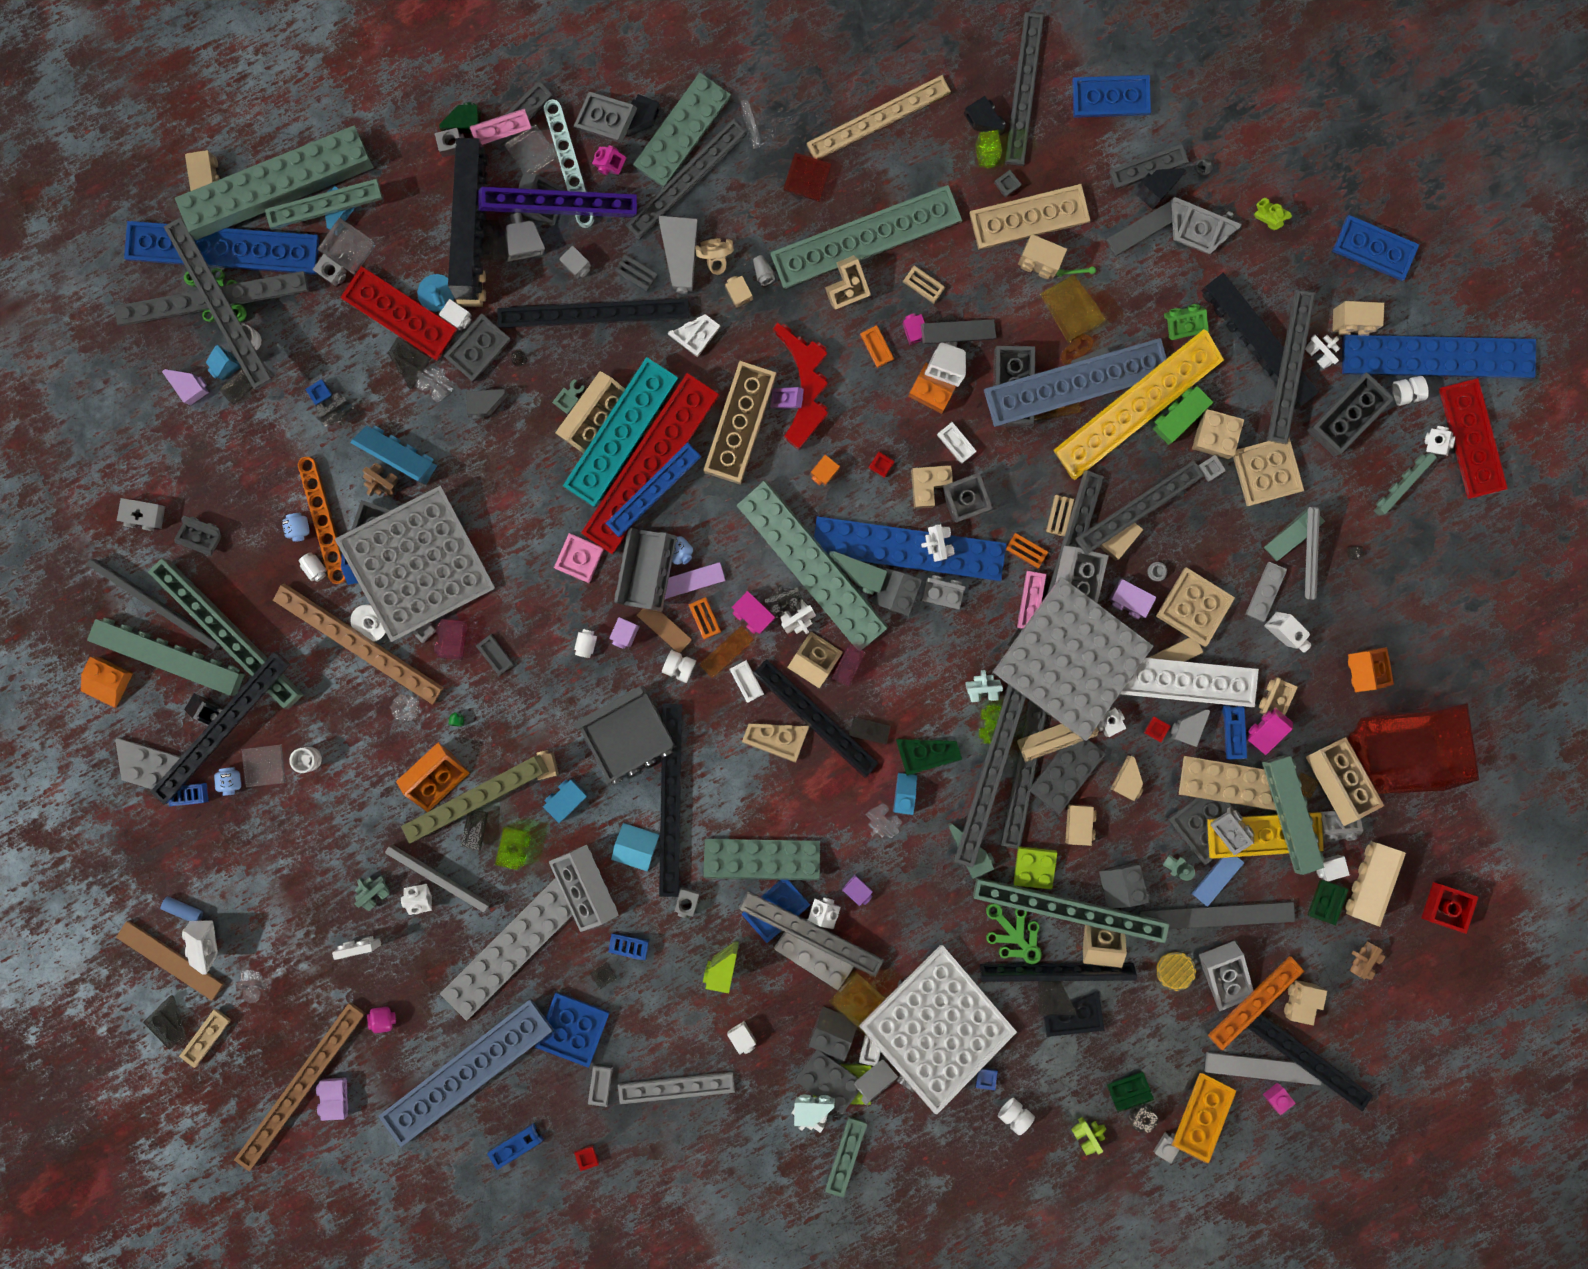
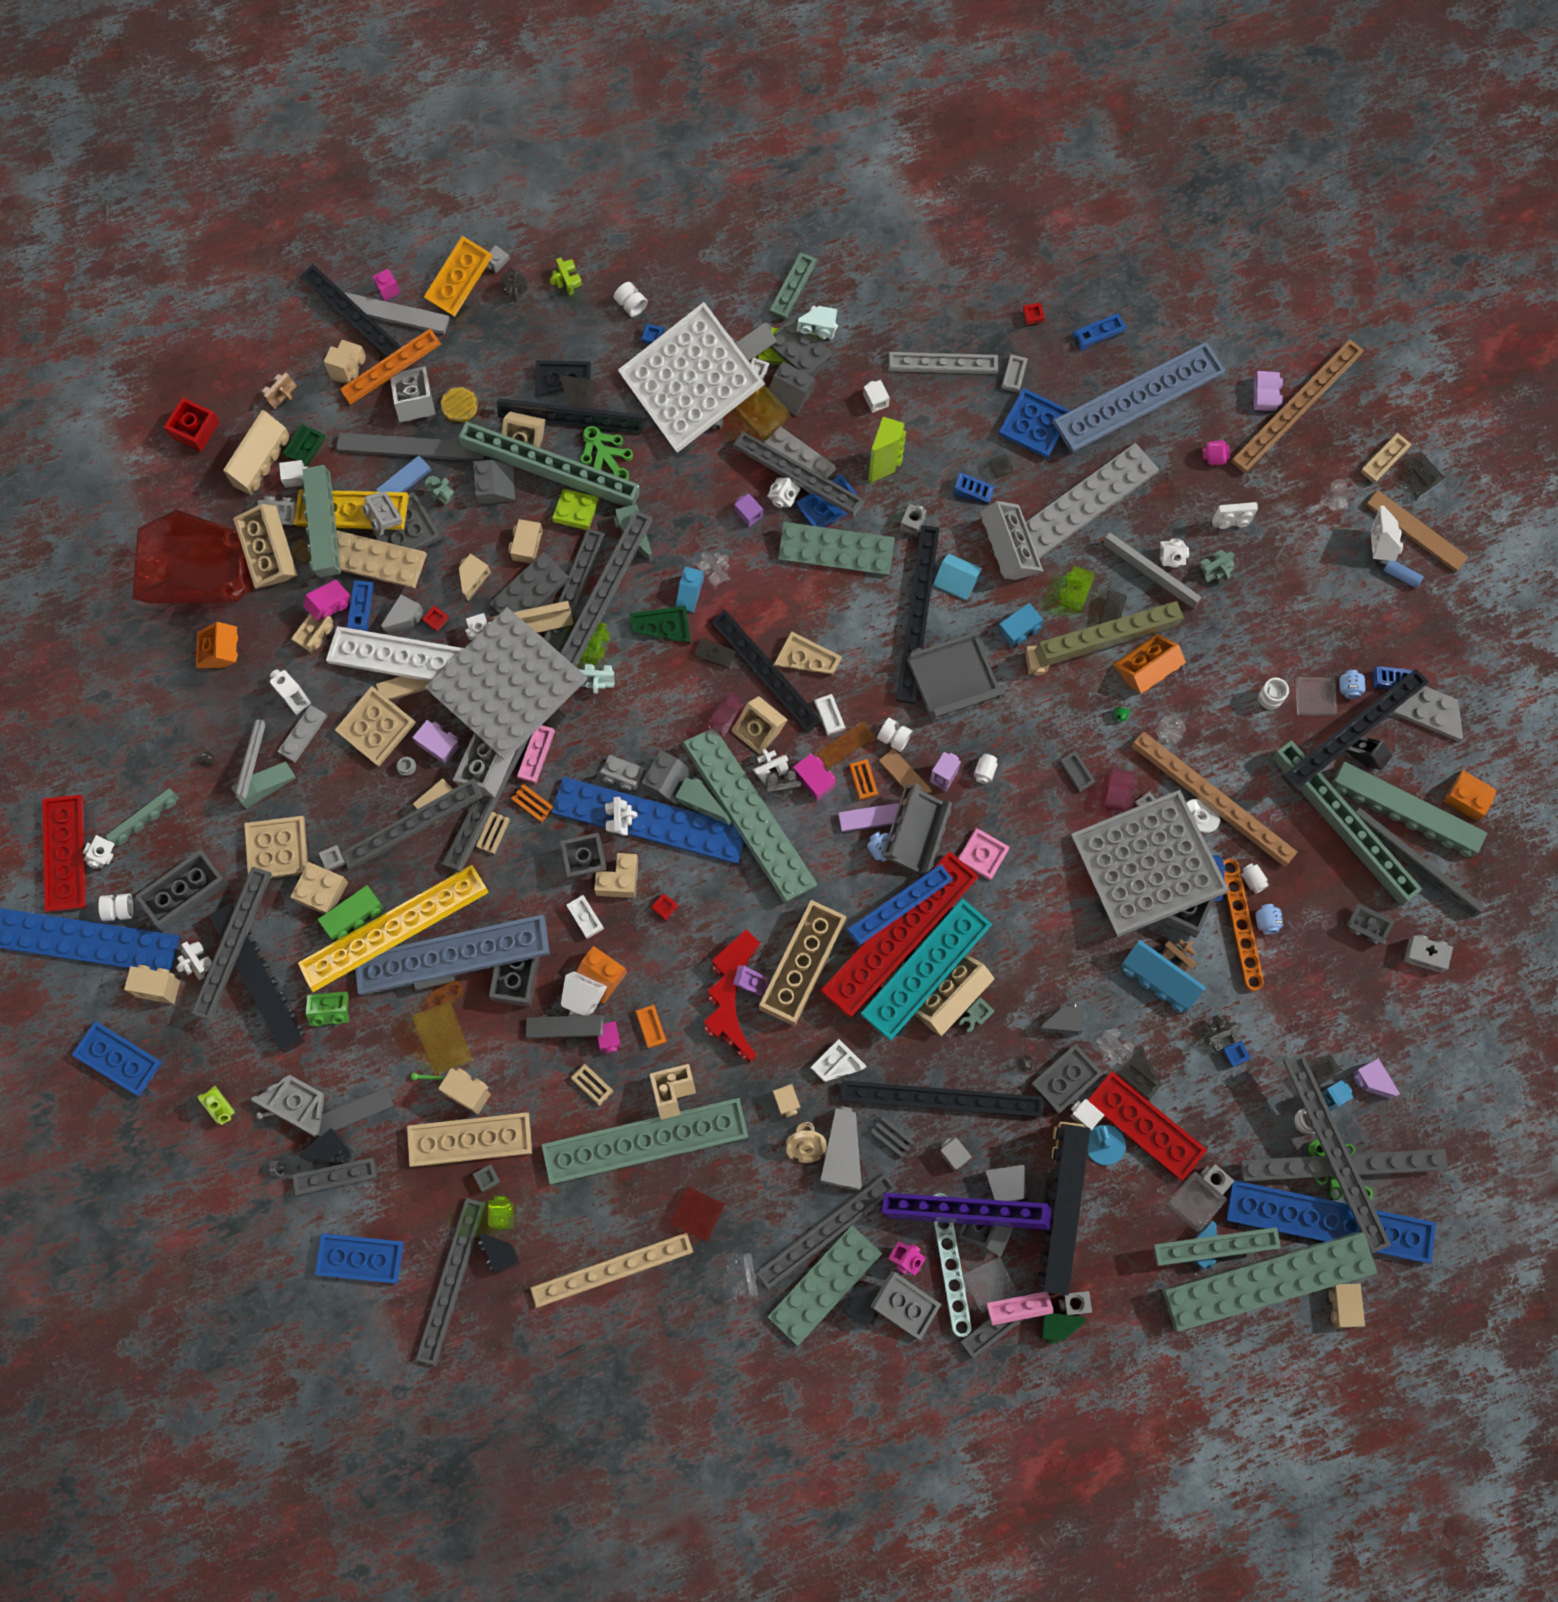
camera: 175 degrees left, 15 degrees down
light grey cone [753,255,775,286] -> none
orange brick [810,455,840,486] -> none
dark green plate [1107,1072,1154,1113] -> none

